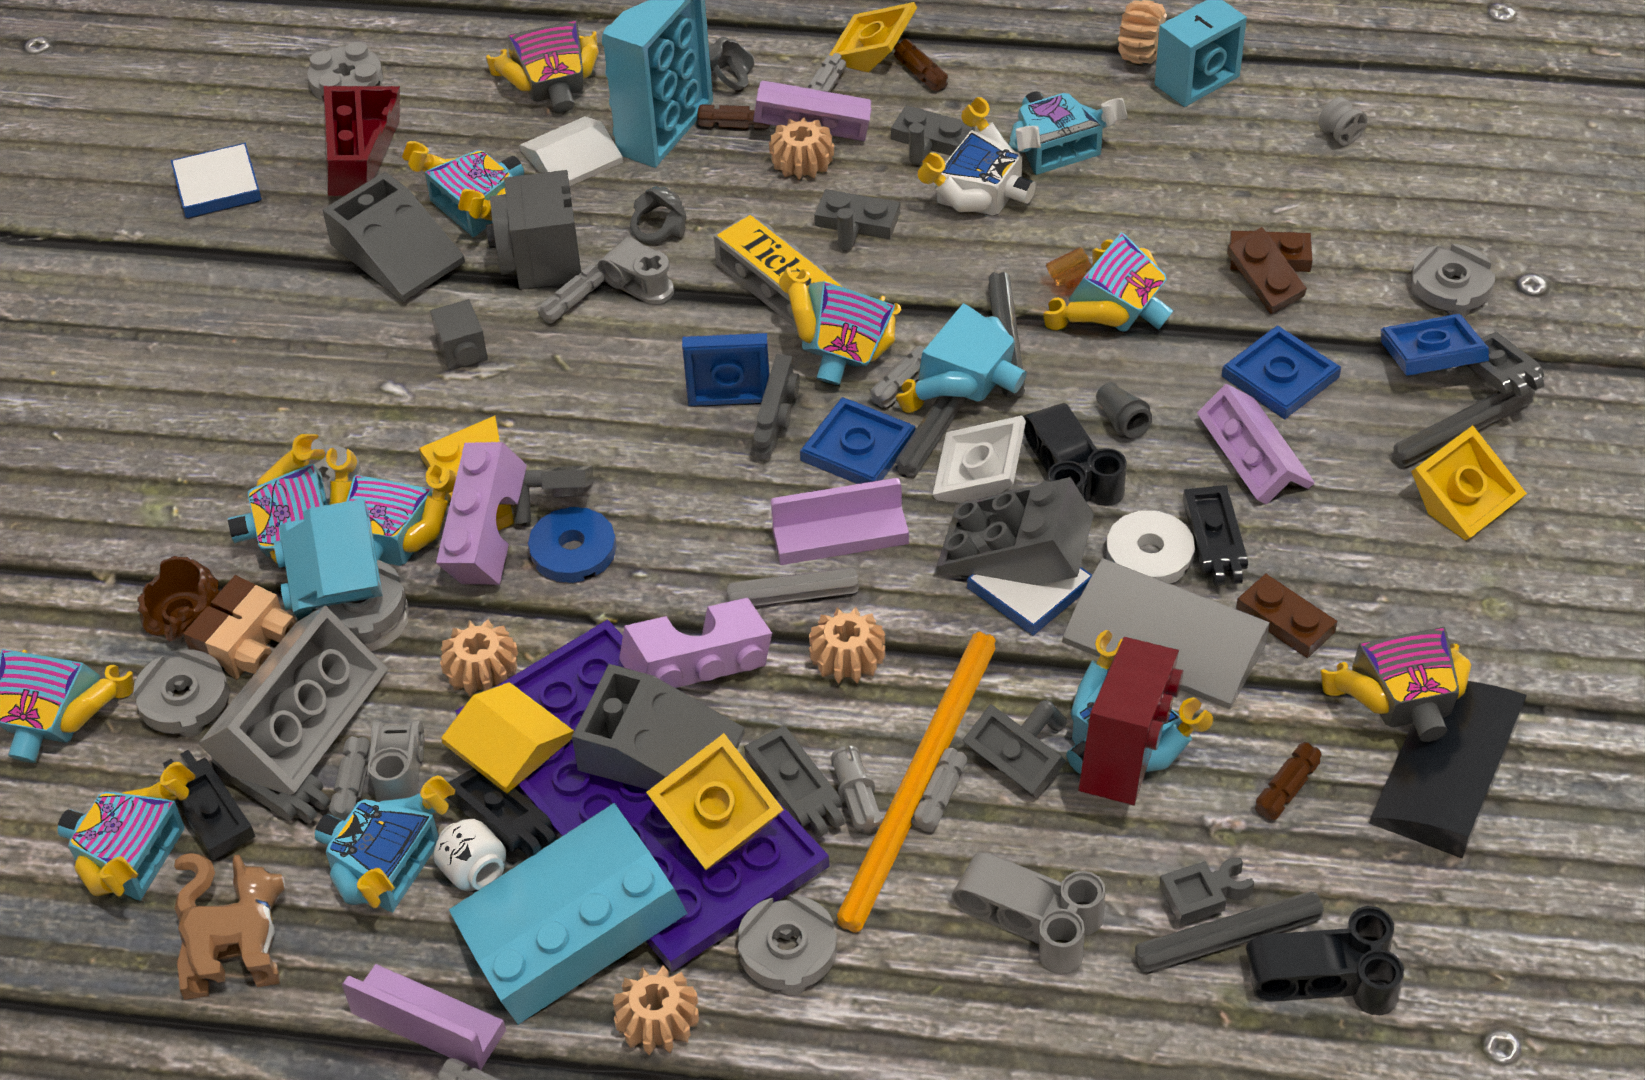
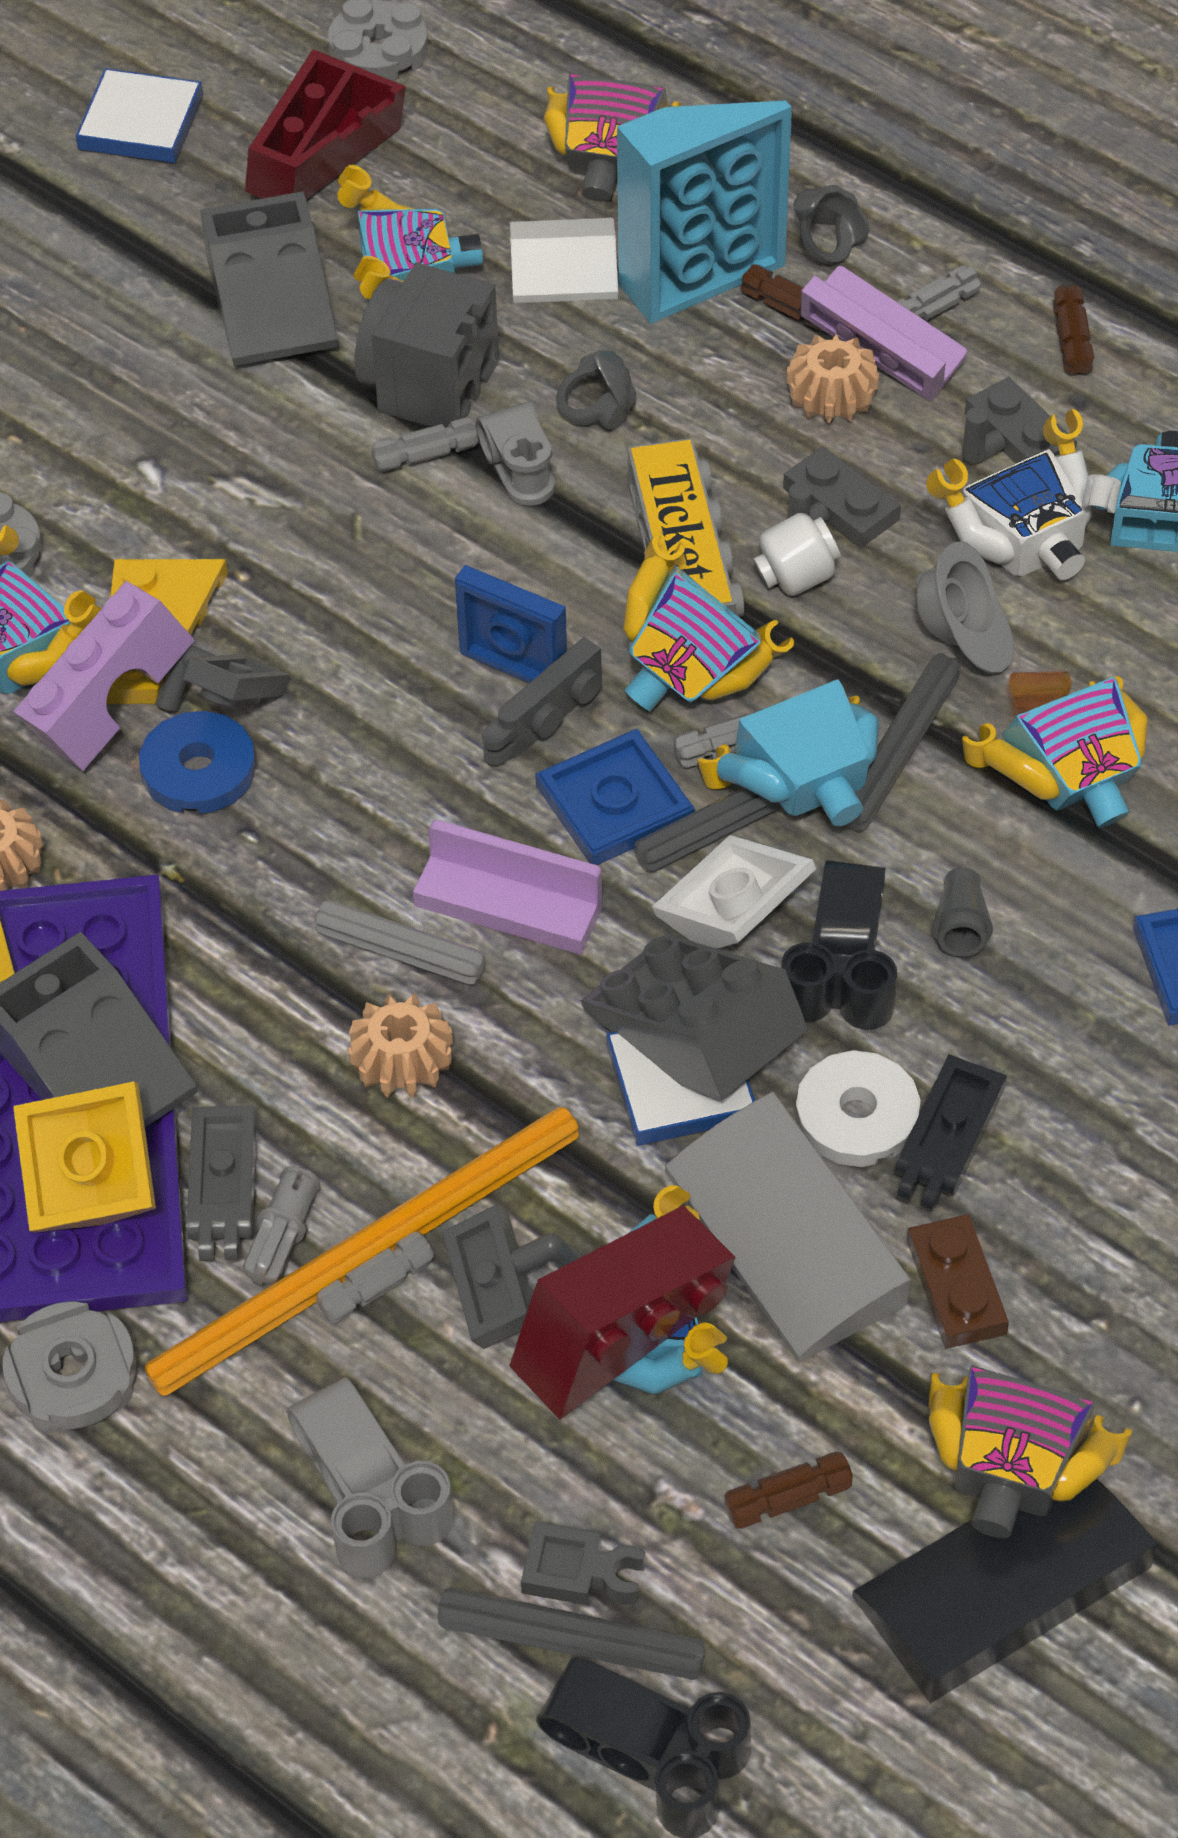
camera: 30 degrees right, 5 degrees up
dark grey brick [430,299,488,371] -> none
lavender arch [619,598,772,688] -> none
yellow slope [829,2,917,73] -> none
lavender panel [1197,384,1315,504] -> none
none -> white head [753,513,841,596]
none -> light grey piece [916,542,1014,673]

